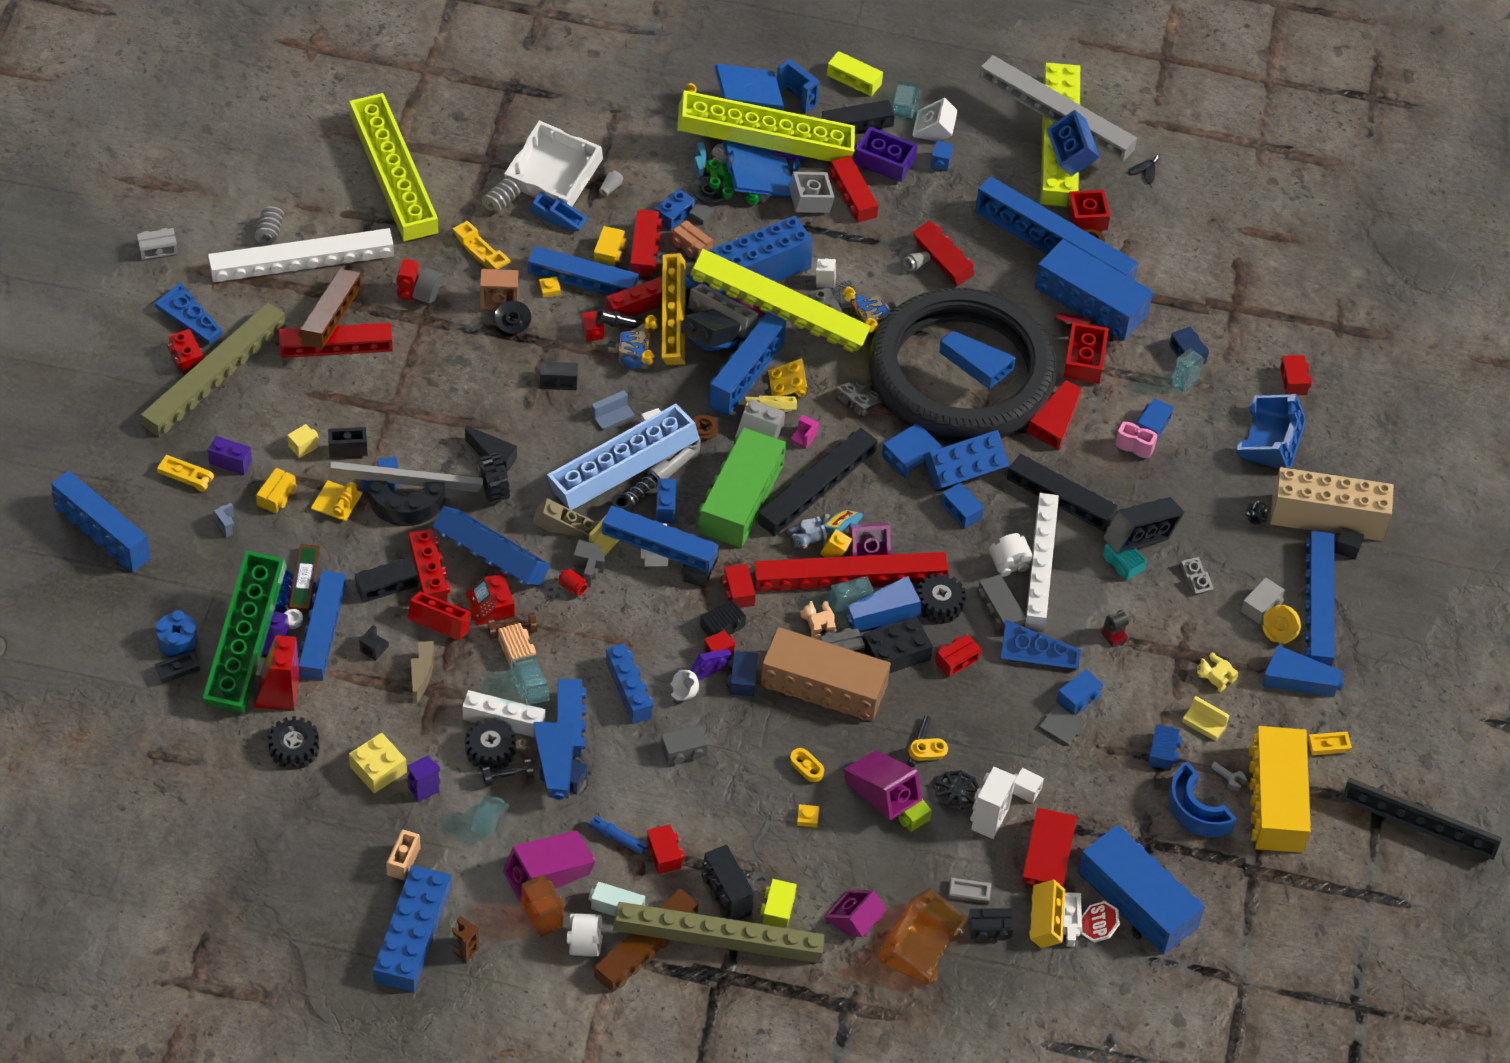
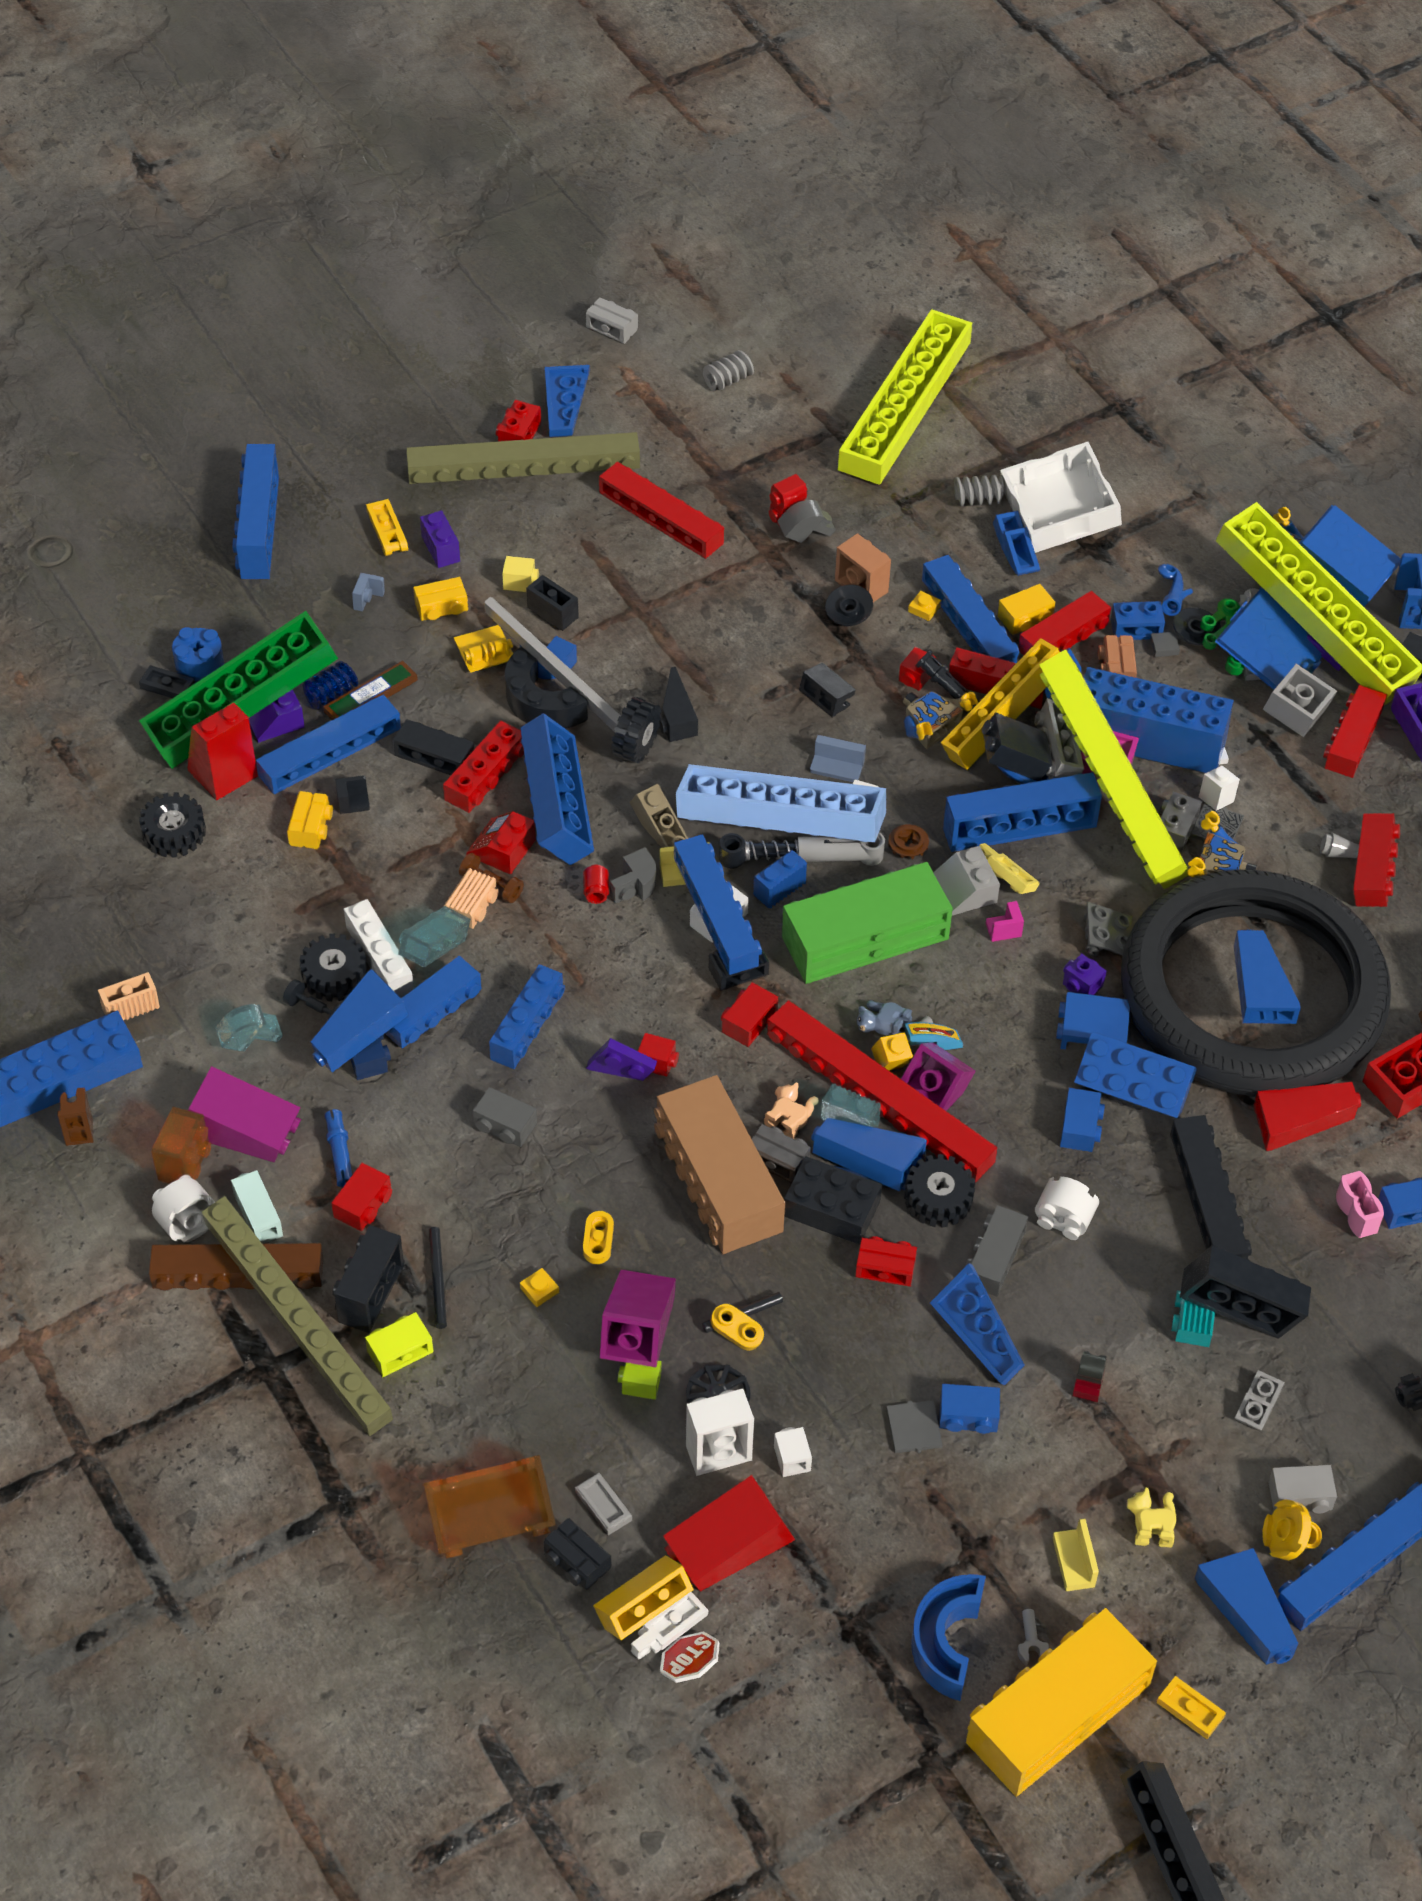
camera: 50 degrees right, 0 degrees up
white brick [208,228,394,282] -> none
white tile [284,609,303,629] -> none
brick [299,269,362,349] -> none
light yellow brick [349,733,407,794] -> none
dark purple brick [407,755,441,802] -> none
red brick [408,591,471,640] -> none
dark tan slope [411,641,434,703] -> none
yellow slope [453,221,510,269] -> none
light grey cone [599,170,623,197] -> none
white hair [670,670,699,701] -> none
dark azure slope [694,142,706,178] -> none
black brick [700,599,746,637] -> none
dark blue brick [727,651,758,697] -> none
black brick [758,428,877,536] -> none
yellow hinge [768,358,807,397] -> none
magenta slope [824,889,887,937] -> none
white brick [1025,493,1059,631] -> none
blue brick [1077,825,1205,955] -> none
blue brick [1148,724,1182,771] -> none
none -> yellow brick [287,791,333,849]
none -> black bar [429,1227,447,1329]
none -> dark purple brick [1063,954,1106,995]
none -> blue plant [1158,564,1193,616]

